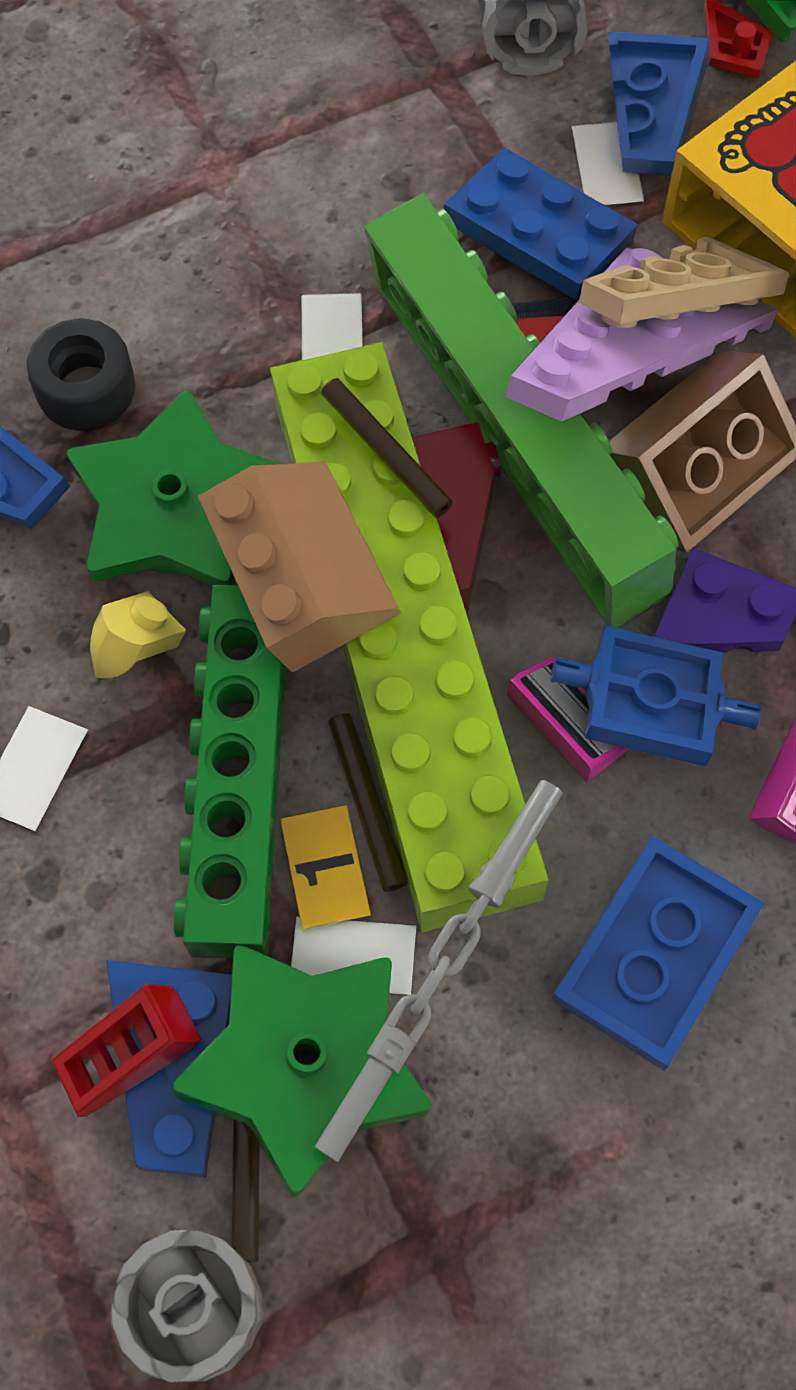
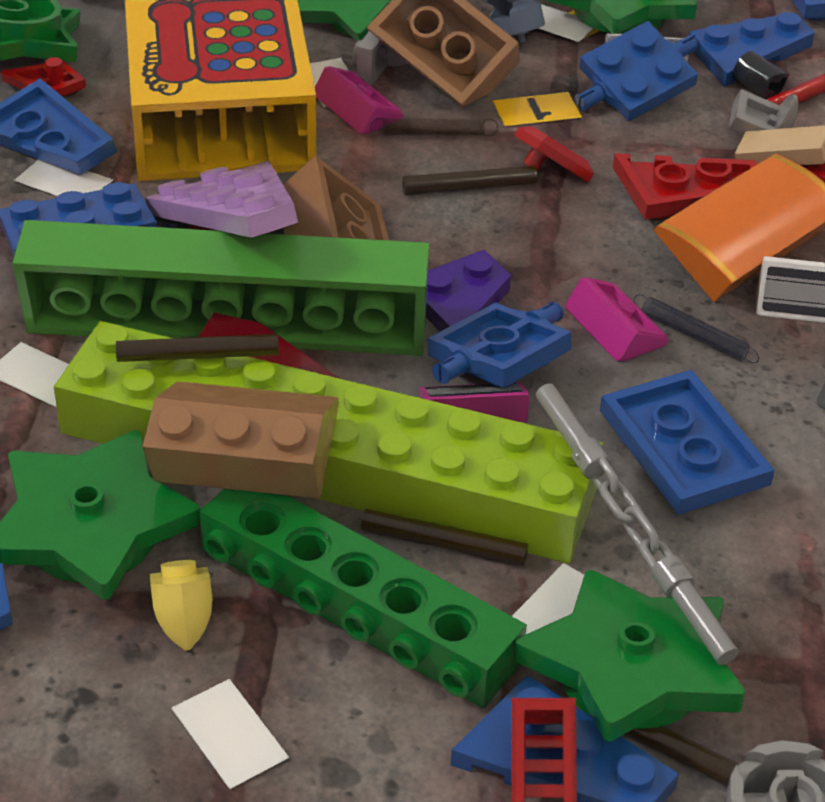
camera: 60 degrees left, 25 degrees down
yellow sticker [280,805,371,930] -> none
tan wing [579,236,789,328] -> none

